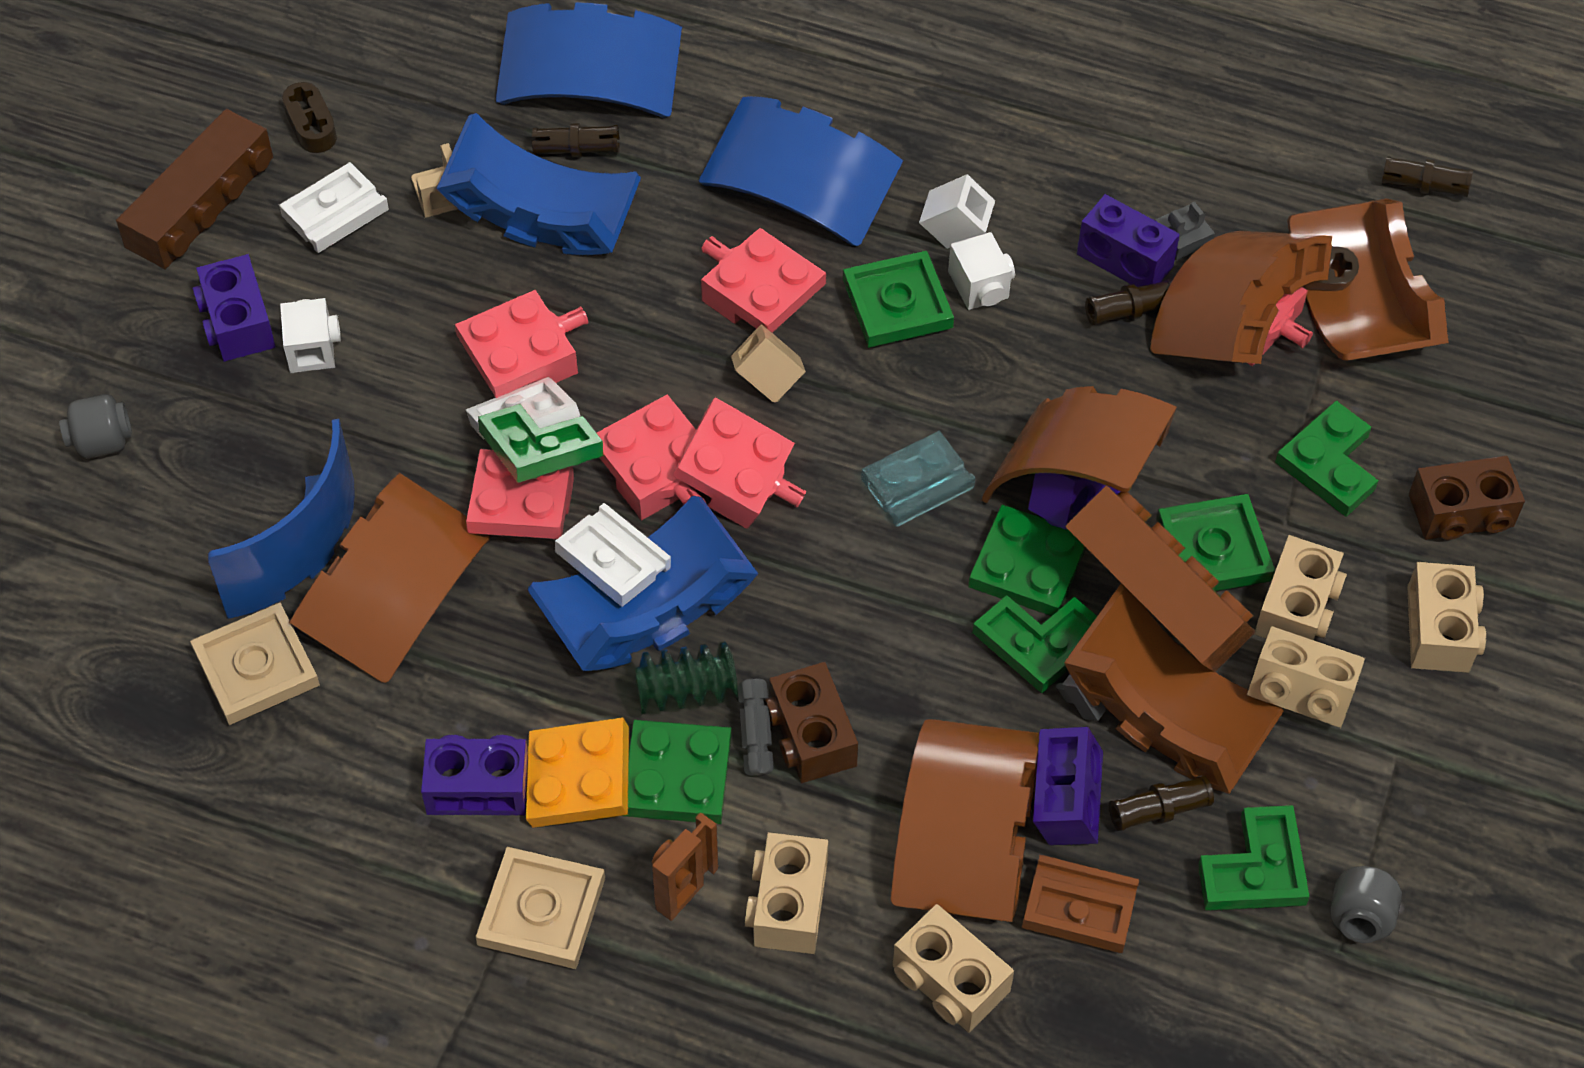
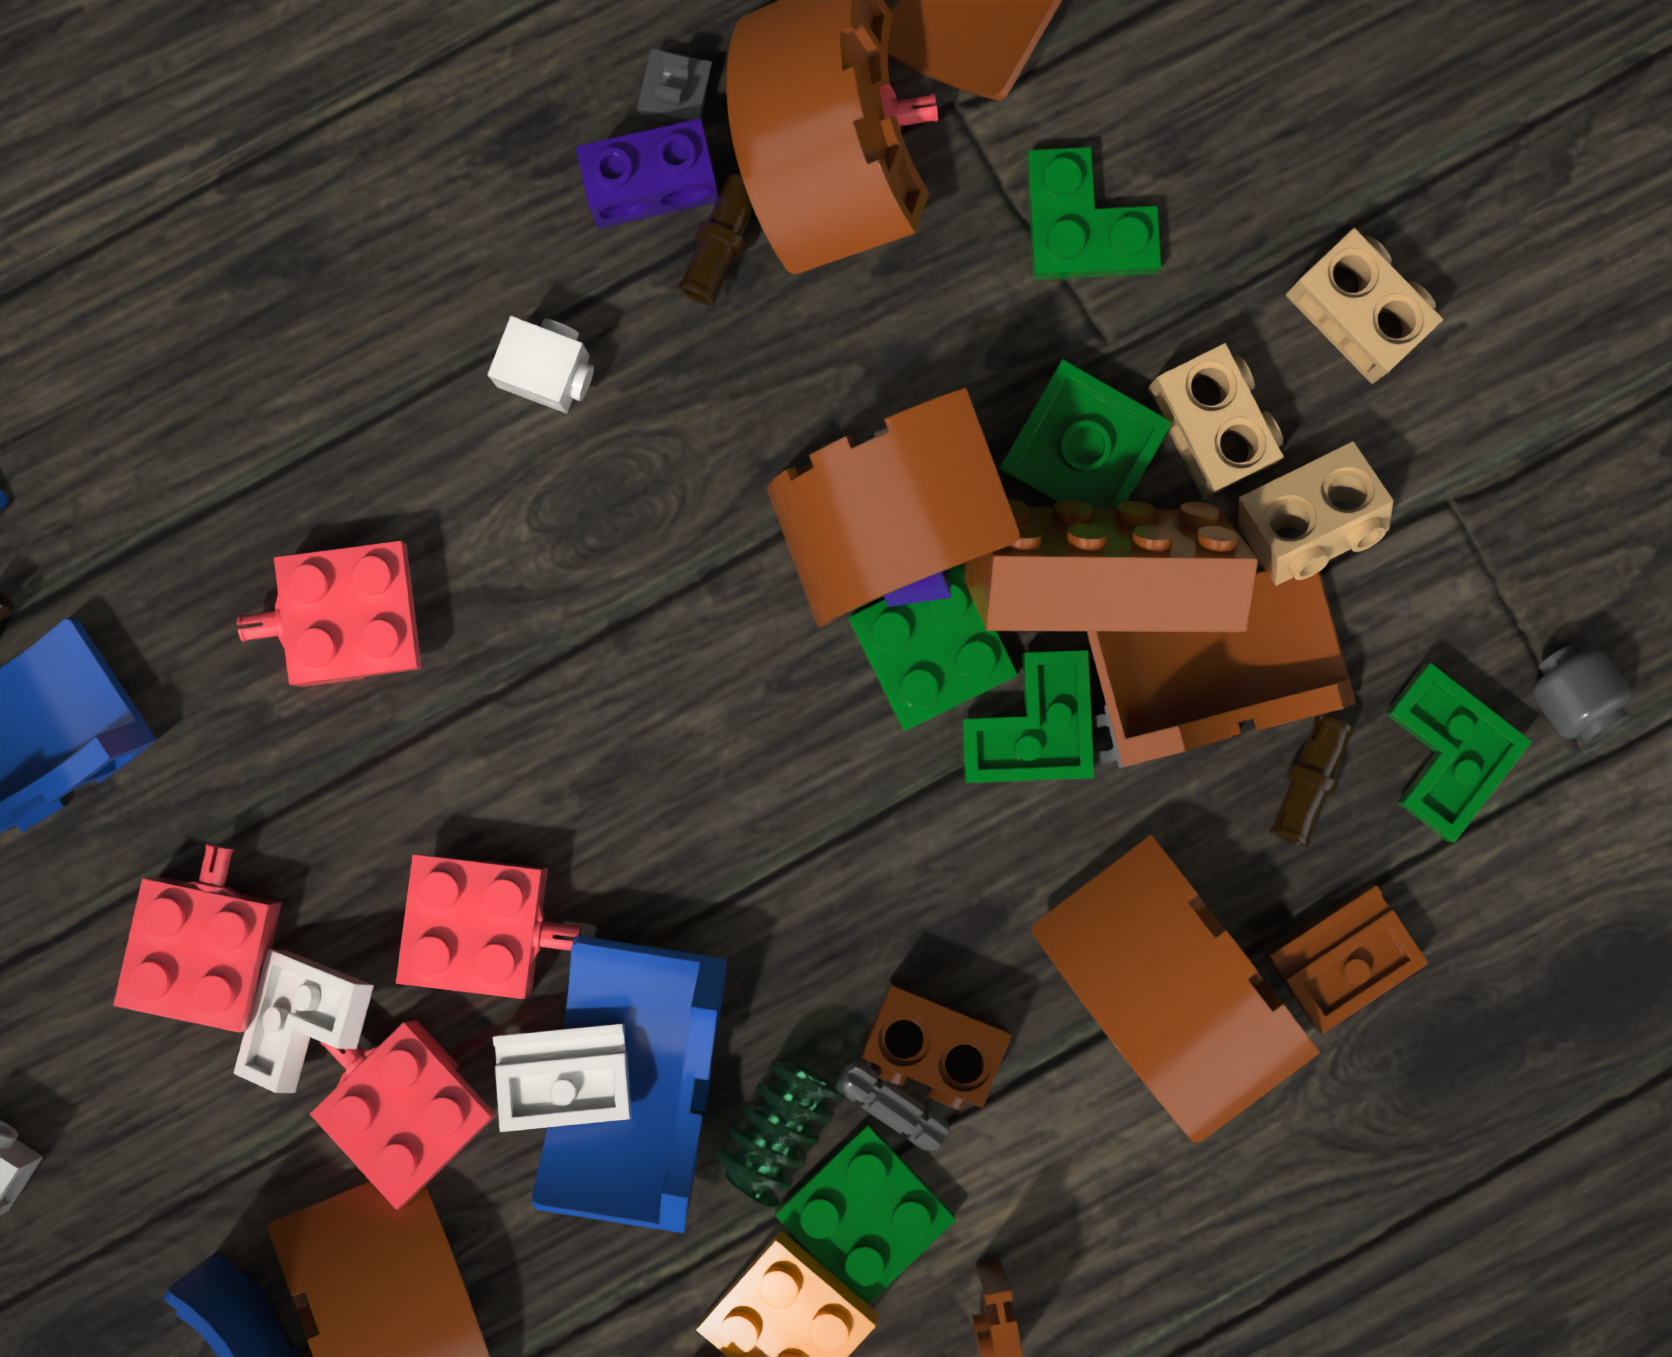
camera: 50 degrees left, 30 degrees up
green plate [478,404,603,483] -> none
coral plate [672,397,806,529] -> none
blue panel [699,96,903,246] -> none
tan panel [731,324,806,402] -> none
tan brick [745,832,829,954] -> none
green plate [843,250,954,348] -> none
clear light blue plate [861,430,976,527] -> none
tan brick [893,904,1014,1033] -> none
white brick [919,174,995,249] -> none
dark purple brick [1033,727,1103,845] -> none
reddish brown brick [1409,455,1525,540] -> none

